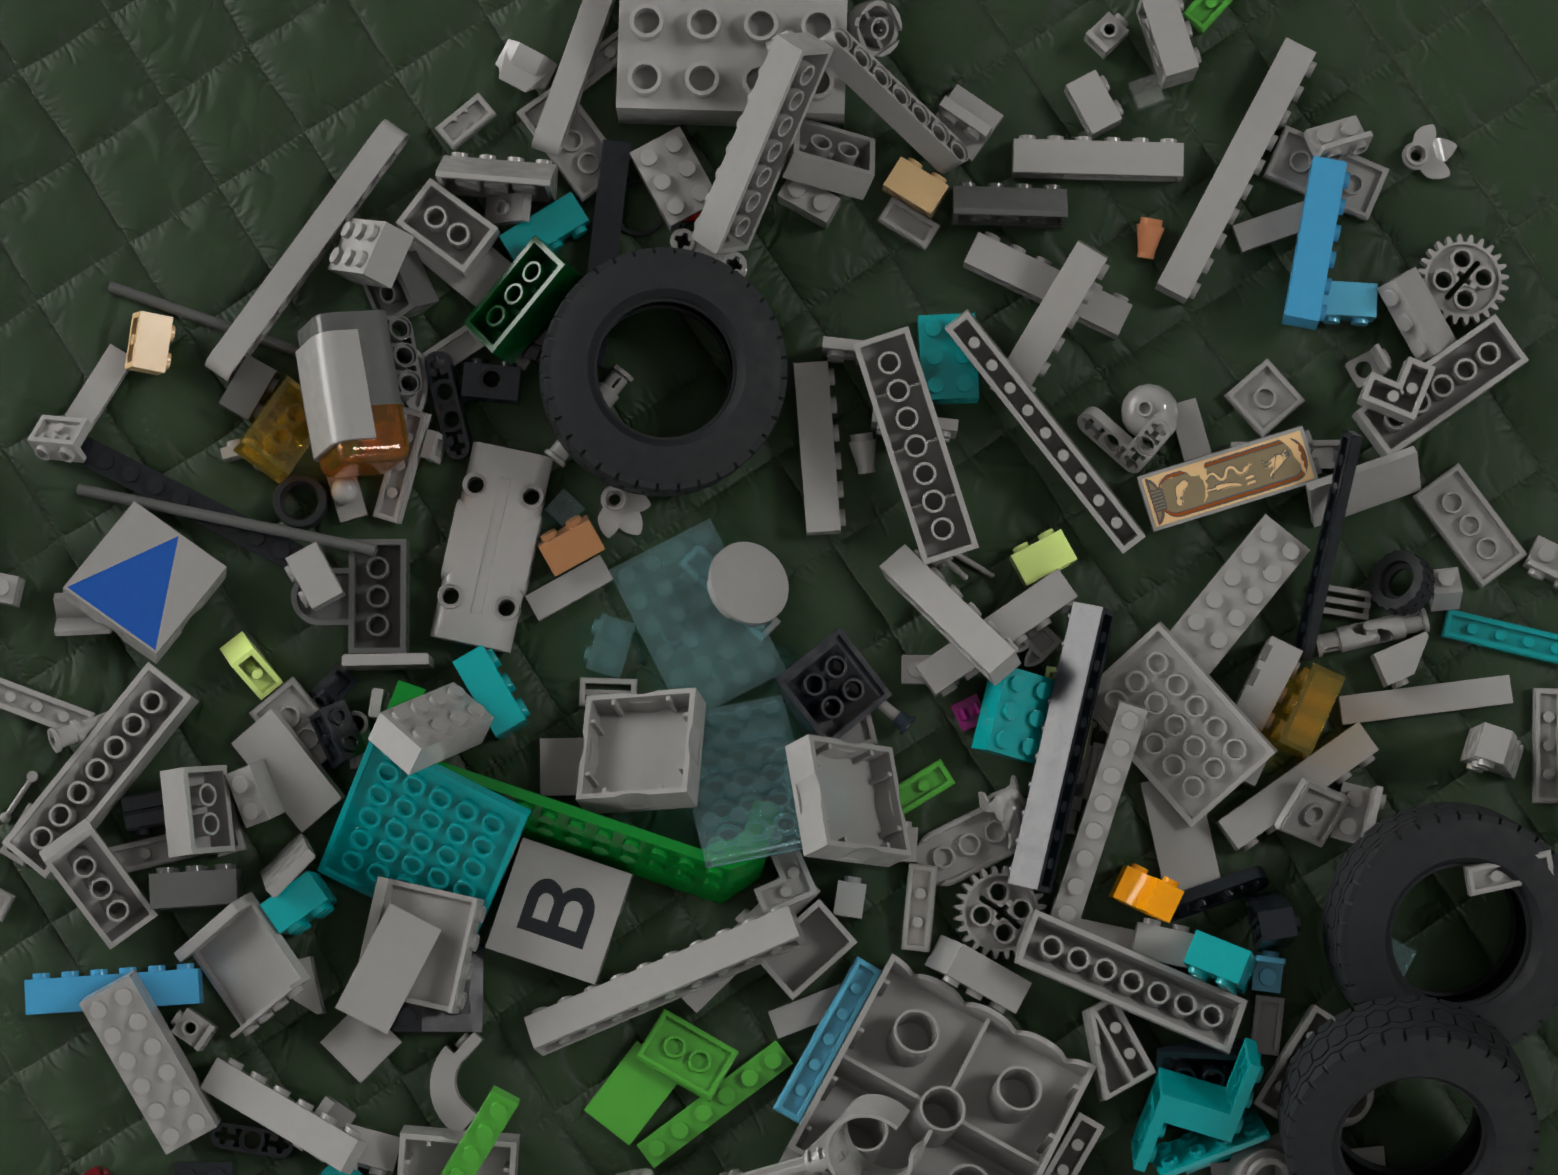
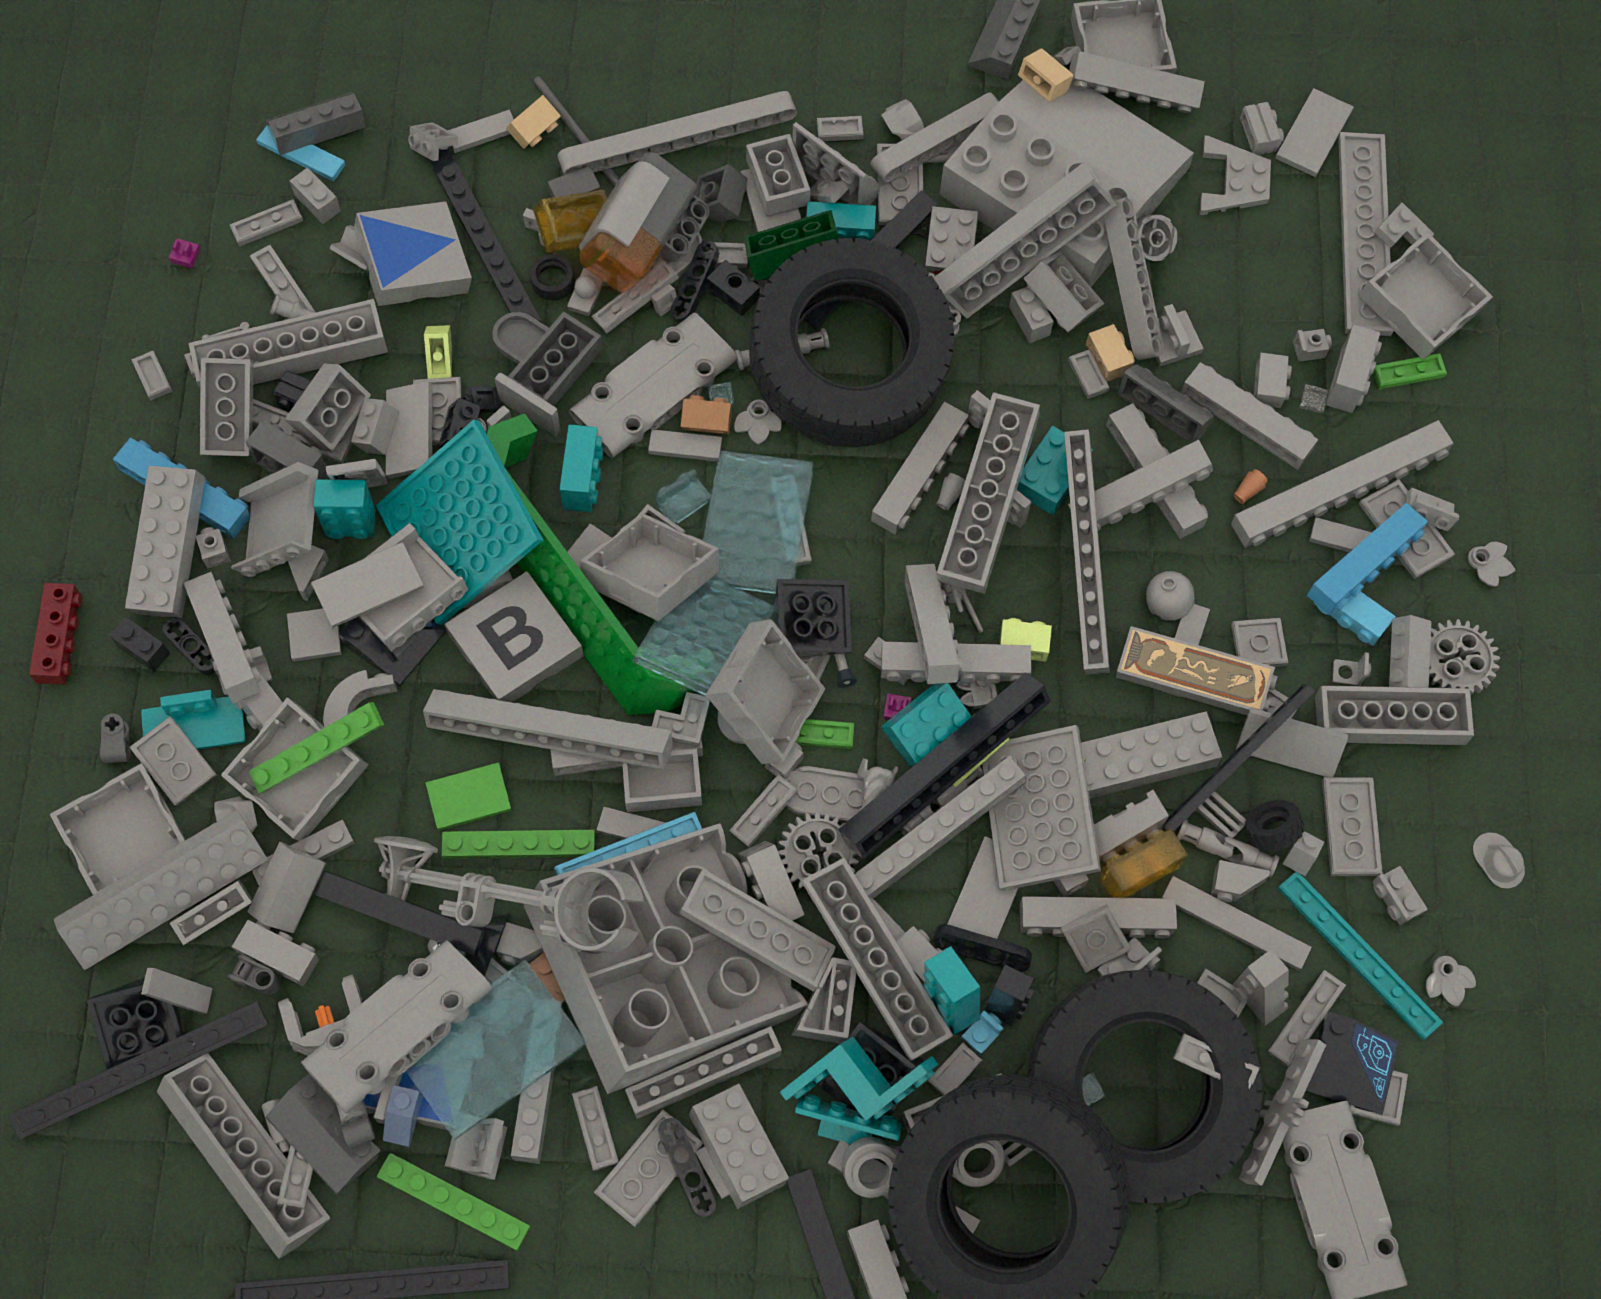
camera: 30 degrees right, 15 degrees down
dark grey piece [76,484,378,556] -> none
light grey brick [284,542,346,612] -> none
light grey brick [328,218,414,288] -> none
light grey brick [368,682,494,775] -> none
bright green tile [635,1009,739,1103] -> none
light grey tile [707,542,789,626] -> none
light grey brick [833,876,867,919] -> none
light grey beam [1077,406,1177,473] -> none
light orange brick [1108,863,1184,923] -> none
light grey brick [1356,356,1436,425] -> none
none -> light grey plate [679,869,836,991]
none -> light grey tile [1197,969,1247,1017]

